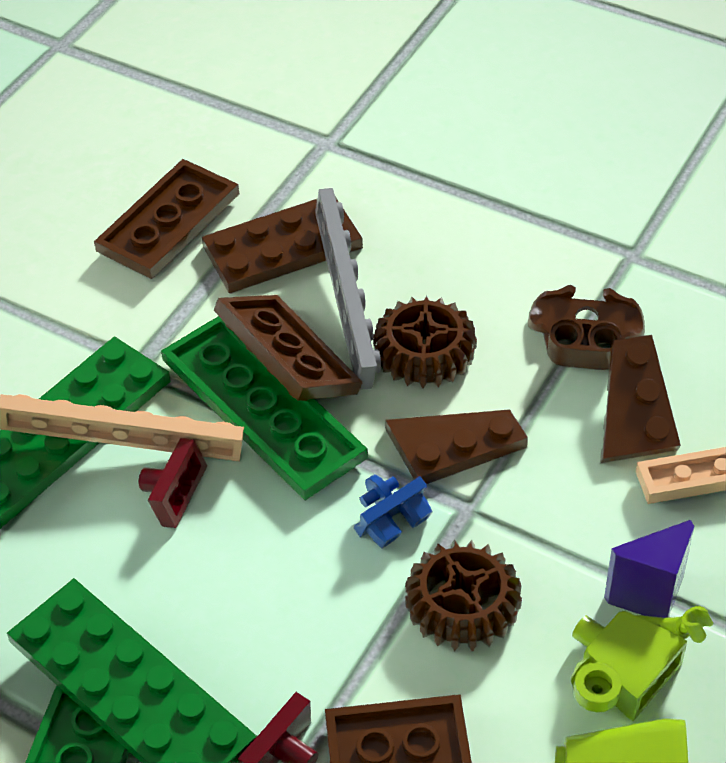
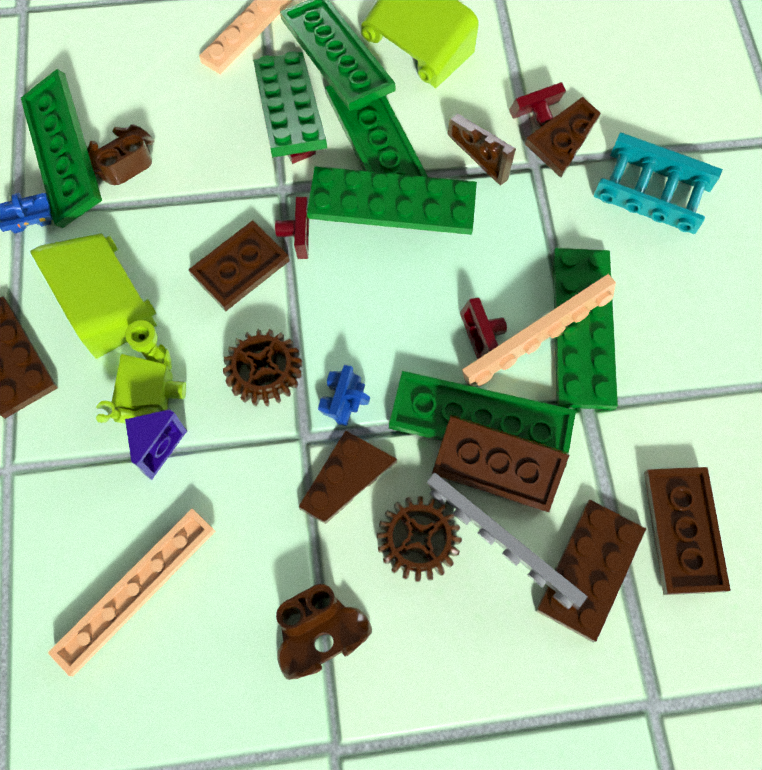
camera: 140 degrees right, 20 degrees up
reddish brown wing [600,335,681,463] -> none

